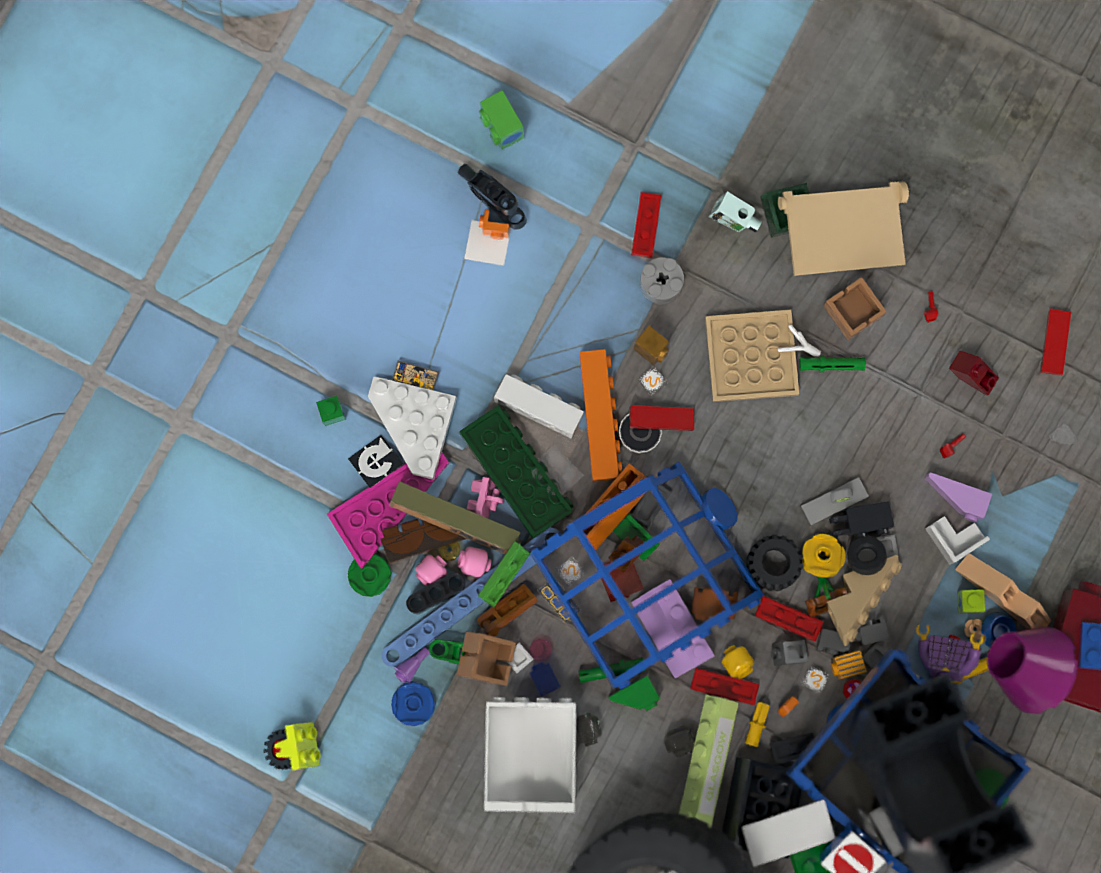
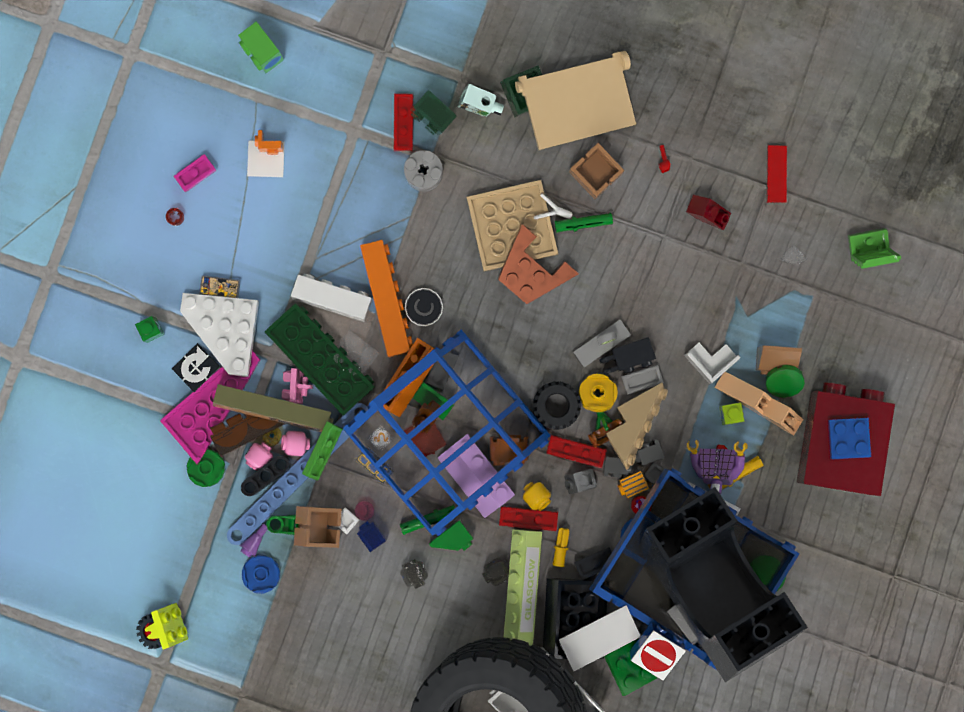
camera: 10 degrees left, 5 degrees up
black piece [458,164,527,230] -> none
dark orange plate [477,584,538,637] -> none
white cylinder [485,698,576,812] -> none
red tile [629,405,694,431] -> none
pearl gold brick [634,326,669,366] -> none
tile [637,366,668,396] -> none
blue tile [701,488,738,530] -> none
orange tile [777,697,799,718] -> none
tile [800,665,830,695] -> none
black tyre [847,536,887,575] -> none
lavender slope [925,472,992,522] -> none
red hand [940,433,966,459] -> none
light nougat plate [964,619,983,640] -> none
blue hat [981,612,1017,648] -> none
magenta cone [987,627,1077,714] -> none
none -> clear red bush [166,208,184,226]
none -> dark pink plate [174,154,217,192]
none -> clear green brick [410,90,457,135]
none -> copper wing [498,224,579,304]
none -> medium nougat slope [755,345,802,375]
none -> green tile [765,365,805,398]

